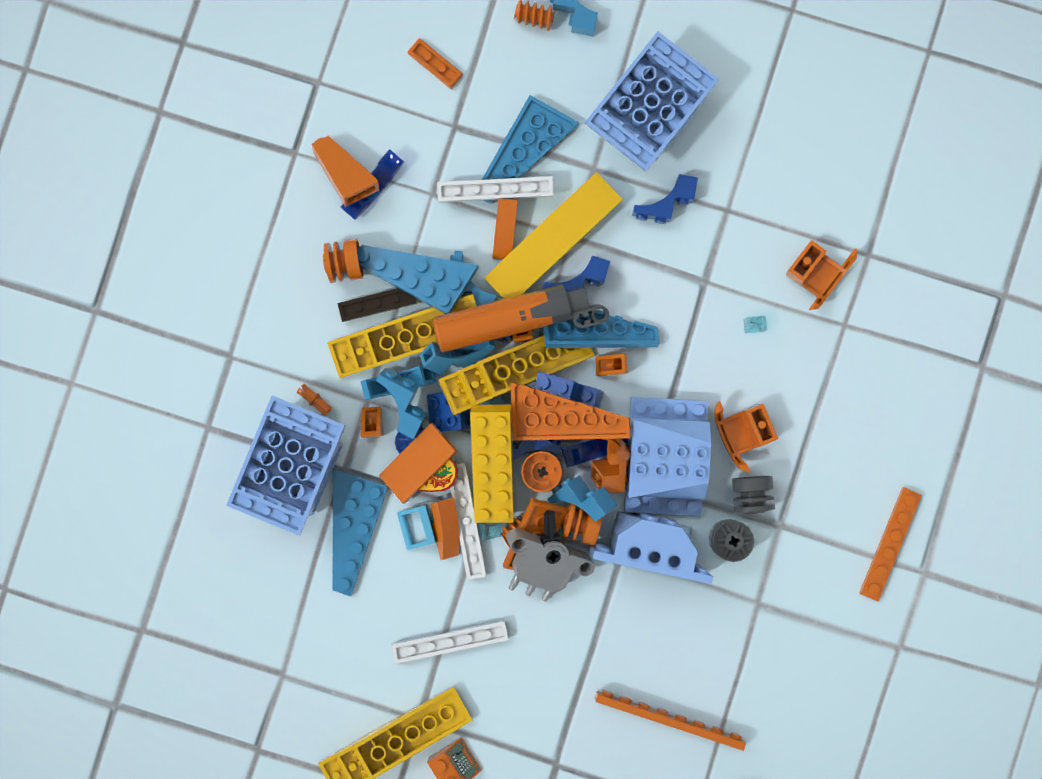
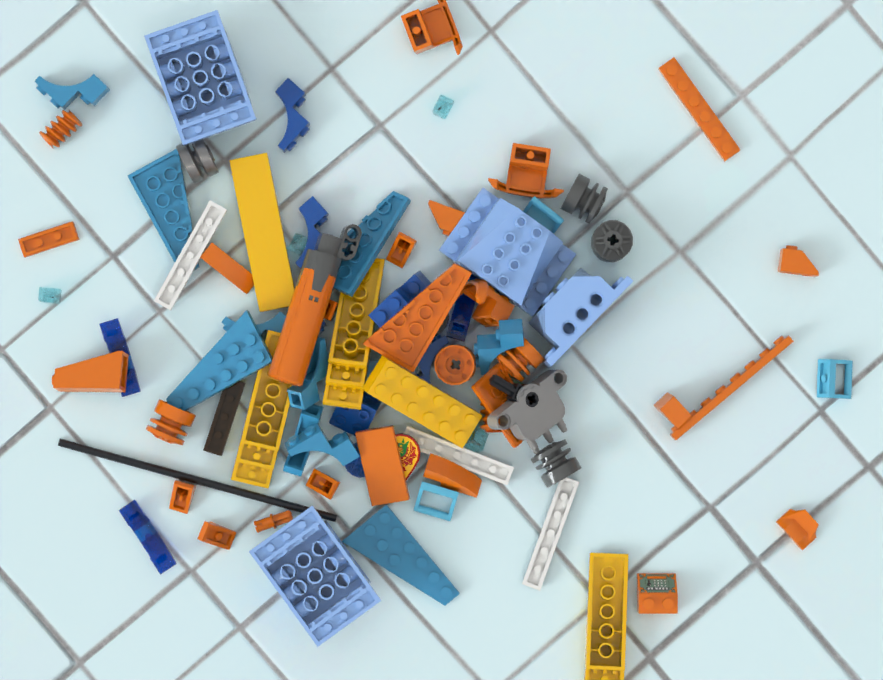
camera: 60 degrees left, 0 degrees up
none -> clear light blue slope [38,287,61,304]
none -> black piece [58,439,337,522]
none -> clear blue slope [119,500,177,575]
none -> orange slope [169,480,196,514]
none -> flat silver wheel [176,139,219,184]
none -> orange slope [197,521,237,550]
none -> clear light blue slope [286,233,308,256]
none -> orange slope [428,200,465,236]
none -> medium azure tile [523,196,564,234]
none -> dark grey wheel [531,439,581,488]
none -> orange slope [653,392,692,430]
none -> orange slope [778,245,819,277]

